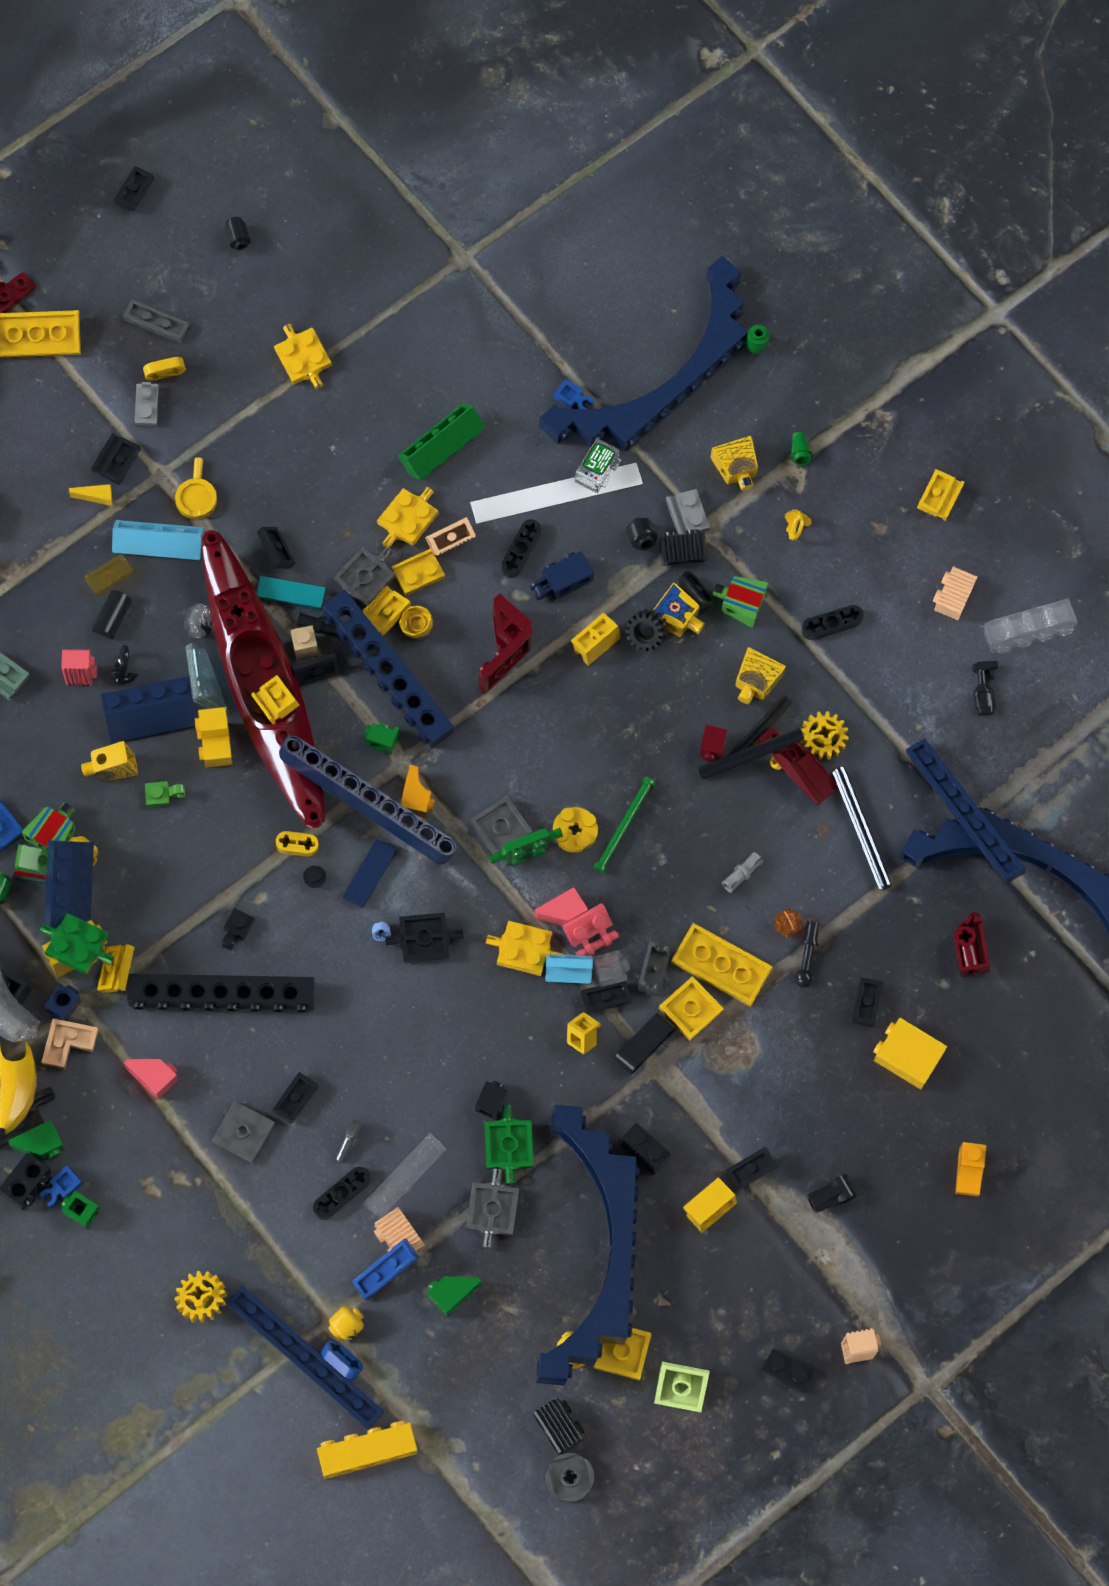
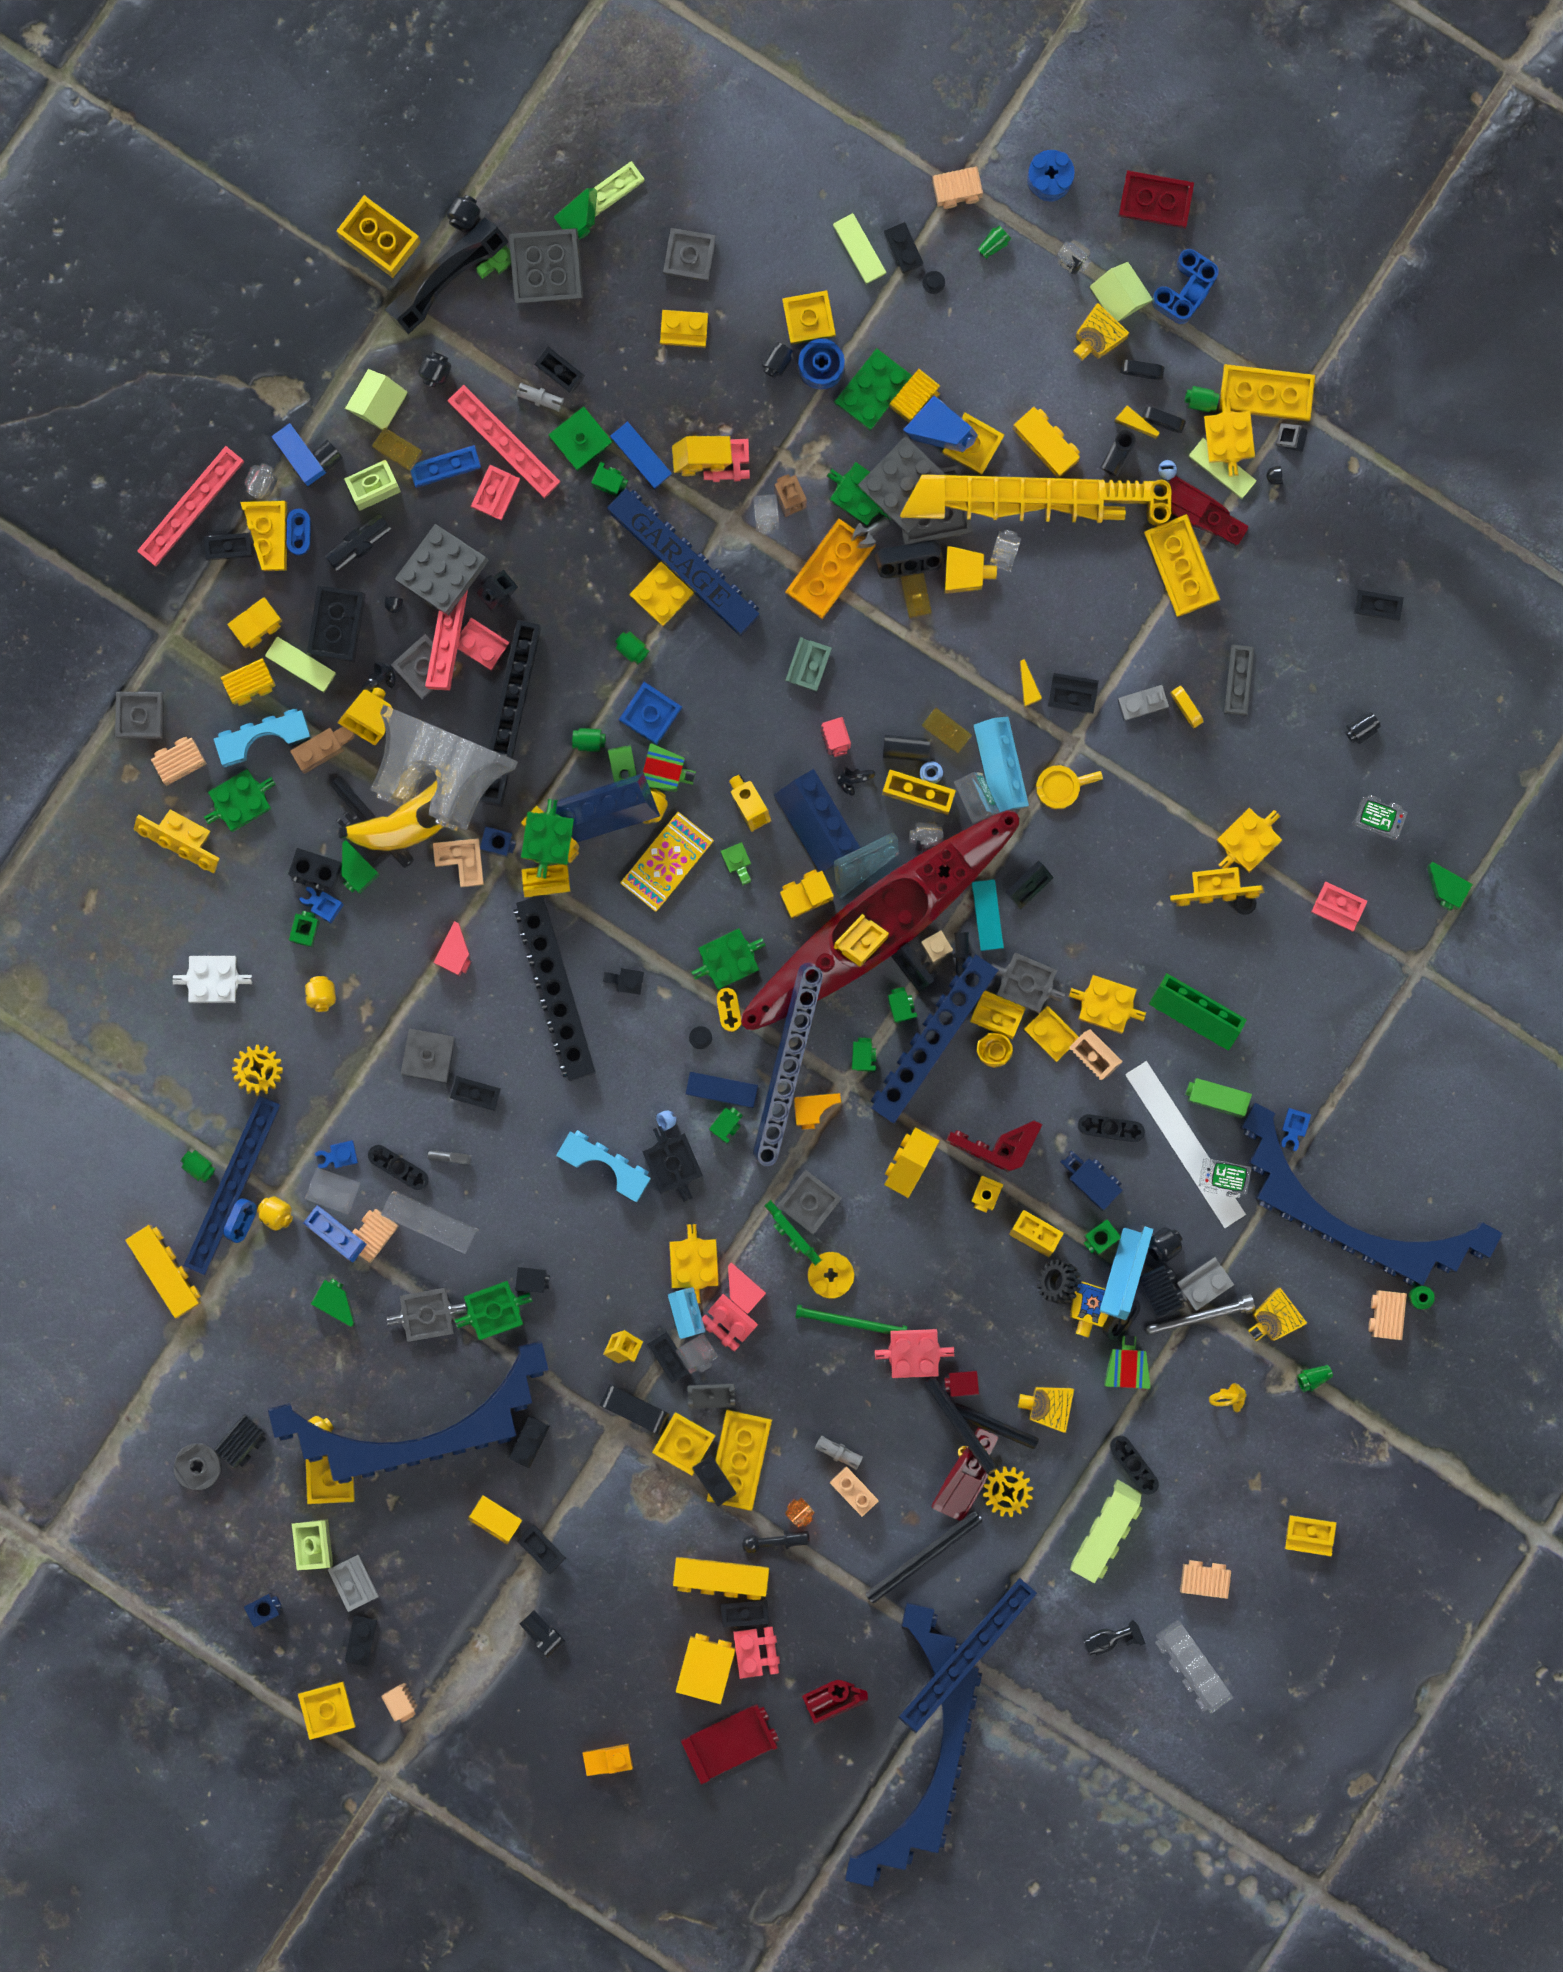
camera: 75 degrees right, 15 degrees up
none -> white plate [173,956,253,1003]
none -> green brick [180,1150,216,1183]
none -> dark blue brick [244,1593,283,1628]
none -> yellow plate [298,1681,356,1740]
none -> yellow head [305,976,336,1012]
none -> clear plate [305,1167,361,1215]
none -> blue plate [315,1140,358,1168]
none -> light grey plate [328,1554,379,1612]
none -> medium azure arch [556,1130,651,1203]
none -> yellow tile [620,812,714,912]
none -> yellow brick [673,1557,769,1600]
none -> dark red panel [681,1703,780,1784]
none -> green plate [691,928,766,990]
none -> black plate [692,1454,737,1507]
none -> green brick [709,1107,743,1144]
none -> coral plate [733,1626,780,1679]
none -> light nougat brick [830,1466,879,1517]
none -> coral plate [875,1329,954,1378]
none -> yellow brick [882,770,956,815]
none -> yellow brick [884,1127,940,1198]
none -> green brick [888,987,917,1024]
none -> light blue plate [920,761,943,784]
none -> clear brick [954,772,1000,824]
none -> yellow brick [971,1176,1004,1213]
none -> yellowish green wedge [1070,1479,1142,1583]
none -> green brick [1083,1219,1121,1255]
none -> medium azure panel [1100,1227,1153,1320]
none -> flat silver piece [1145,1294,1256,1335]
none -> yellow bracket [1170,867,1265,906]
none -> bright green slope [1185,1078,1252,1118]
none -> black plate [1233,895,1257,915]
none -> coral plate [1311,882,1367,932]
none -> brick [1352,795,1408,840]
none -> light nougat brick [1368,1291,1407,1340]
none -> green slope [1427,862,1473,911]

